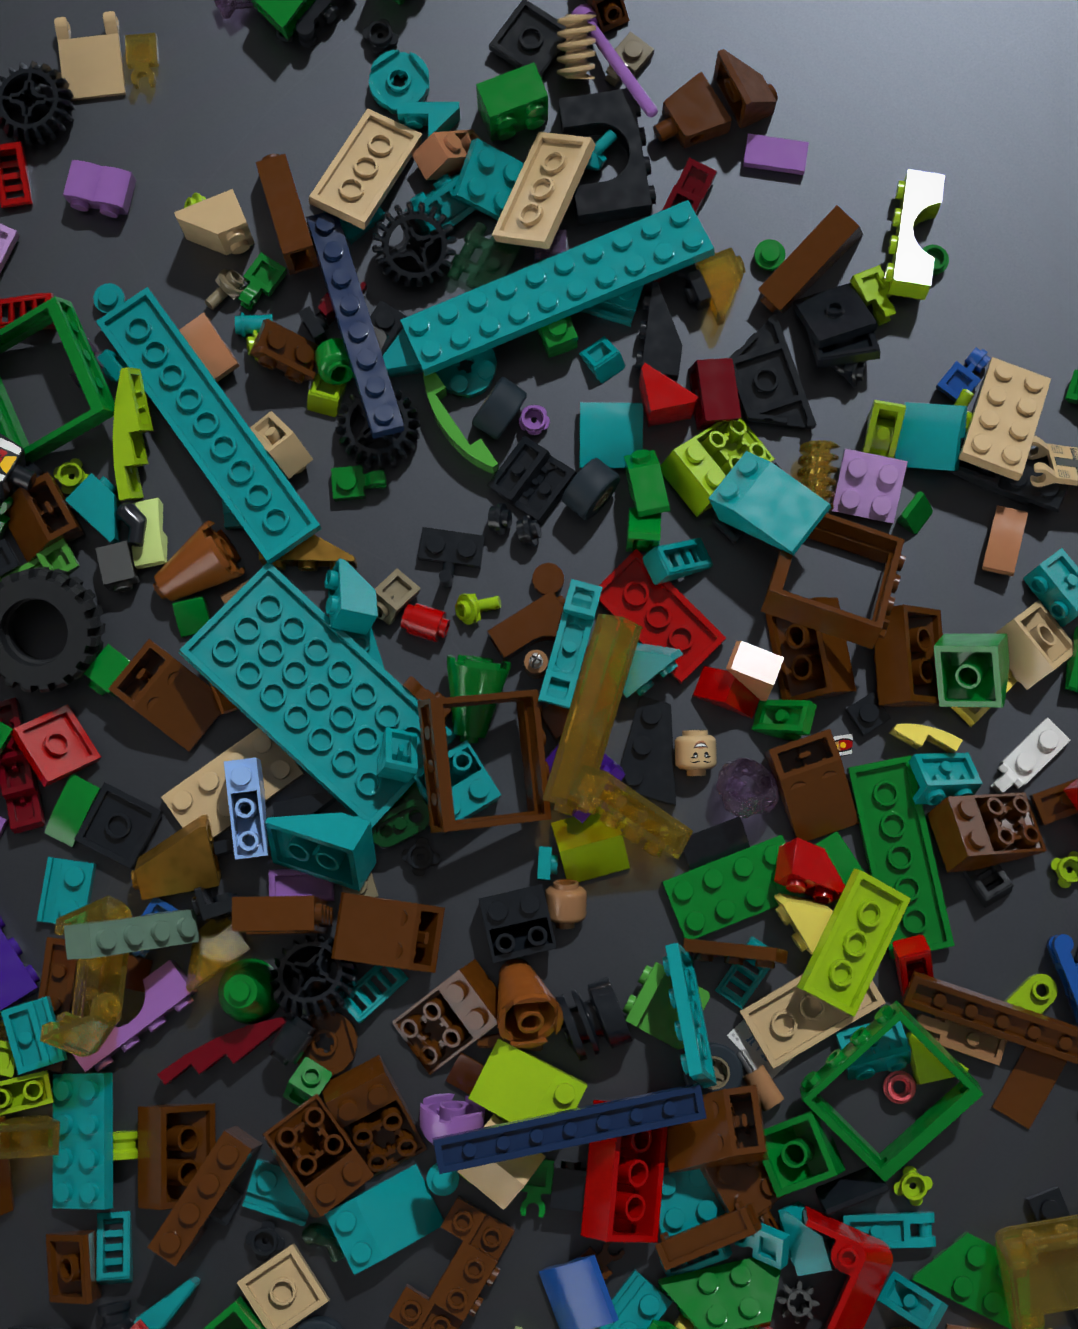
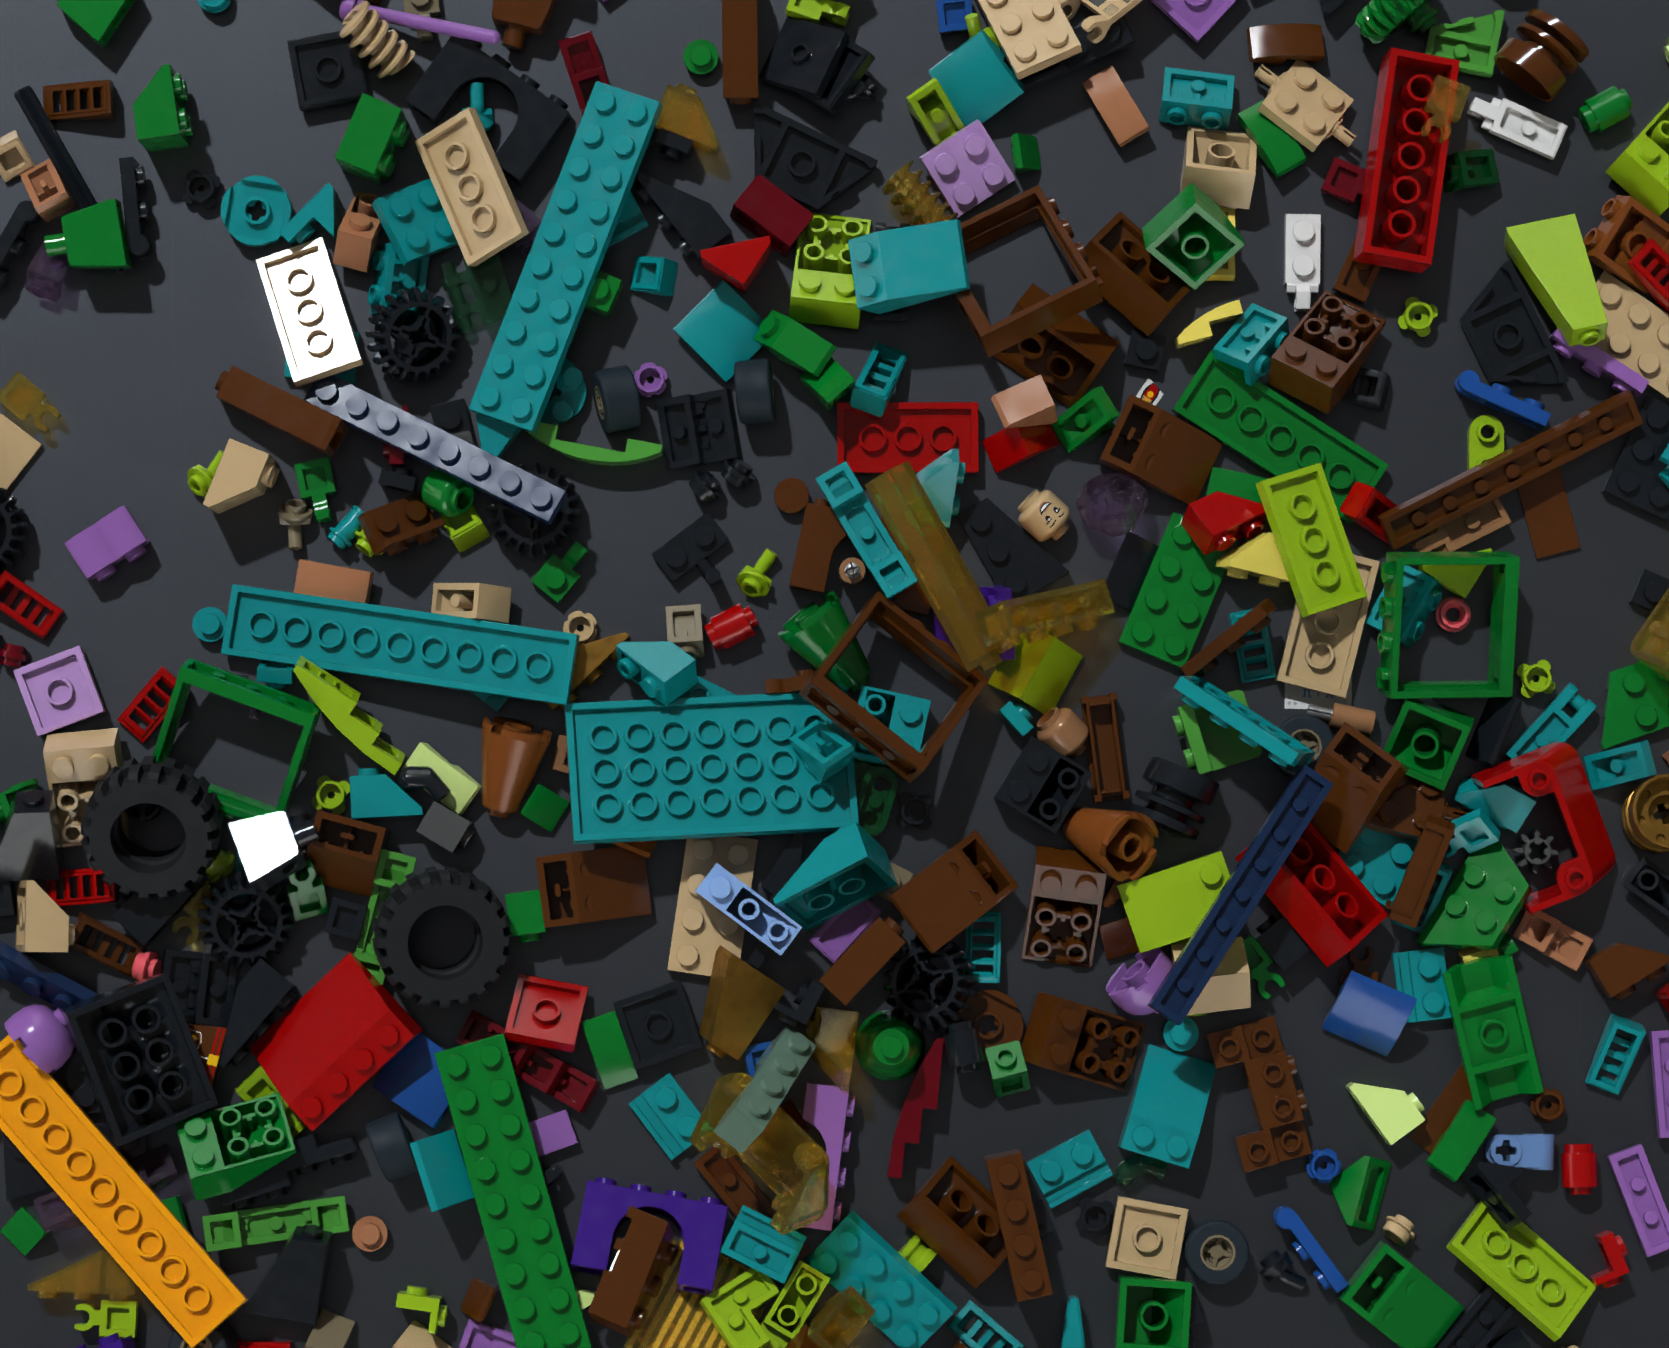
camera: 50 degrees left, 5 degrees up
reddish brown slope [262,1093,374,1217] -> none
none -> tan plate [563,611,597,645]
none -> reddish brown container [1080,693,1130,803]

